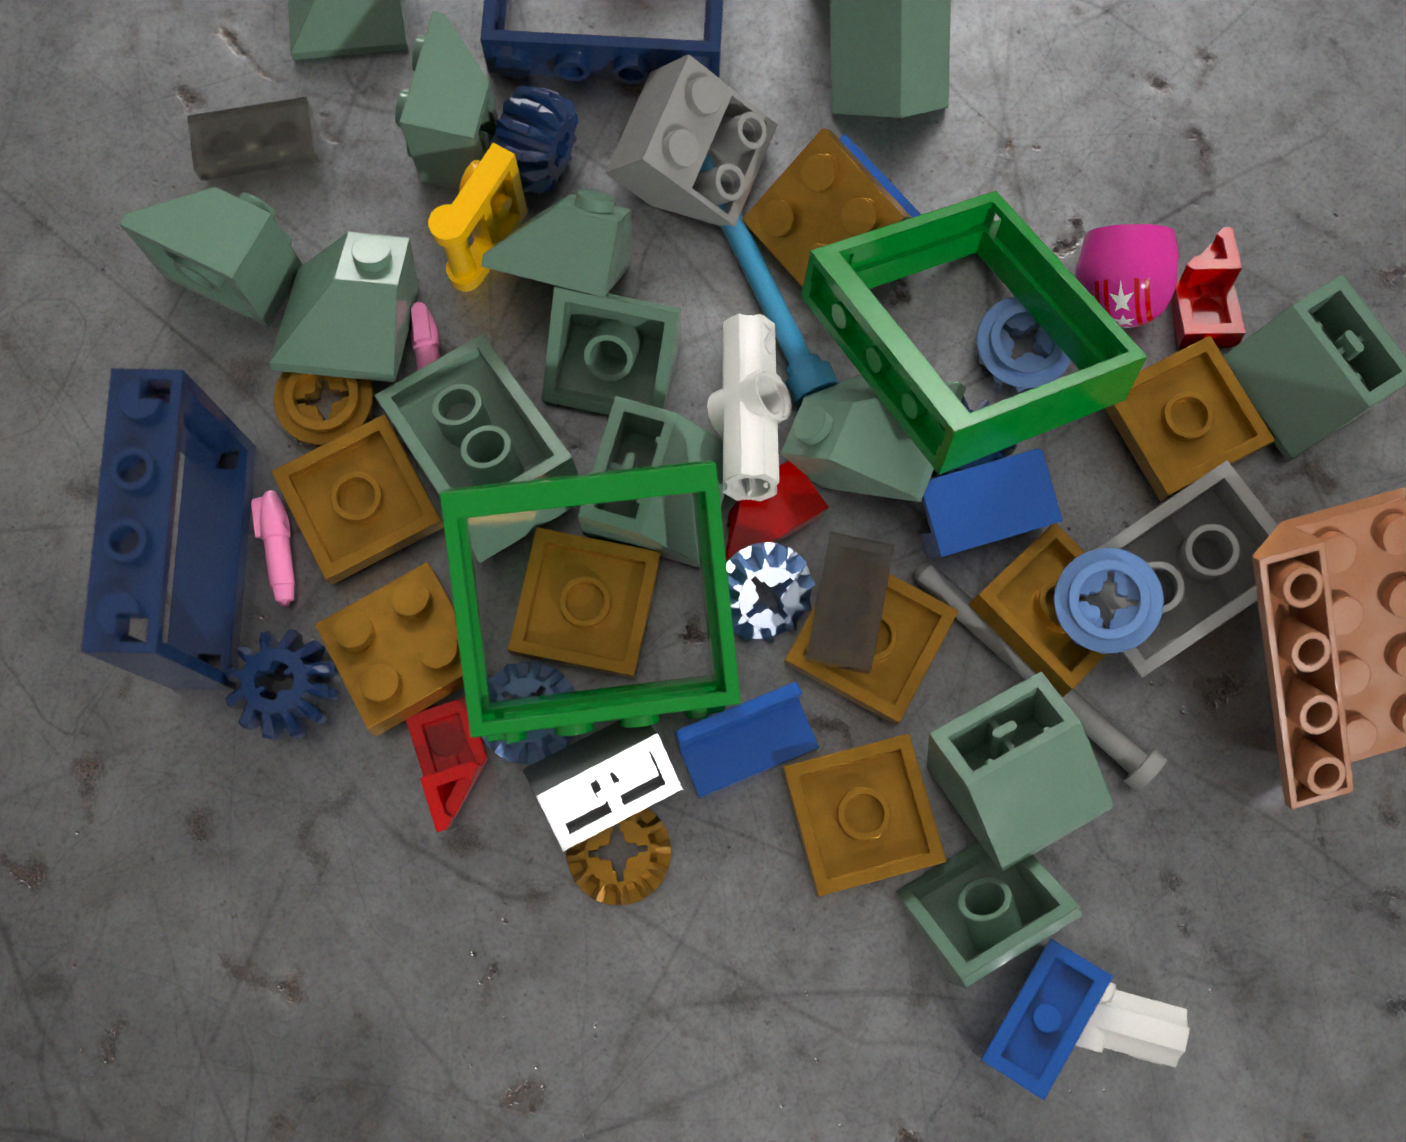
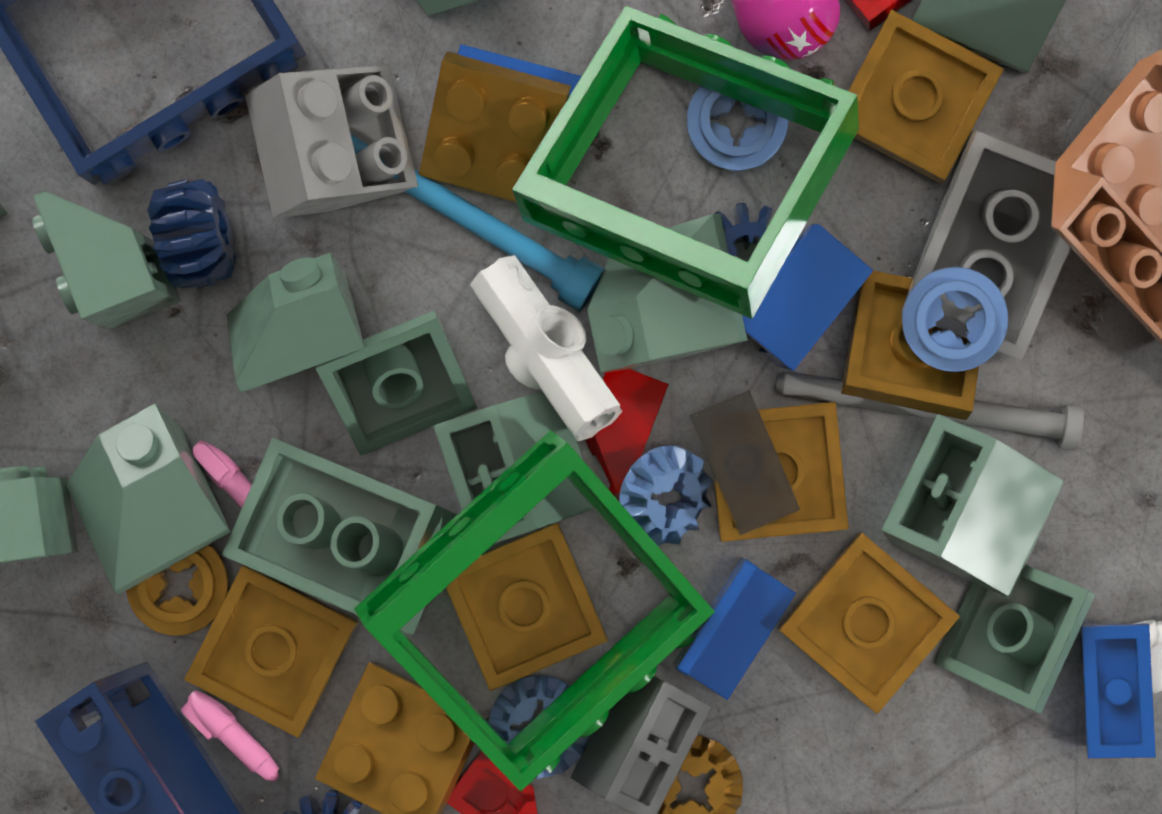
camera: 25 degrees left, 10 degrees up
yellow plate [428,143,528,292] -> none

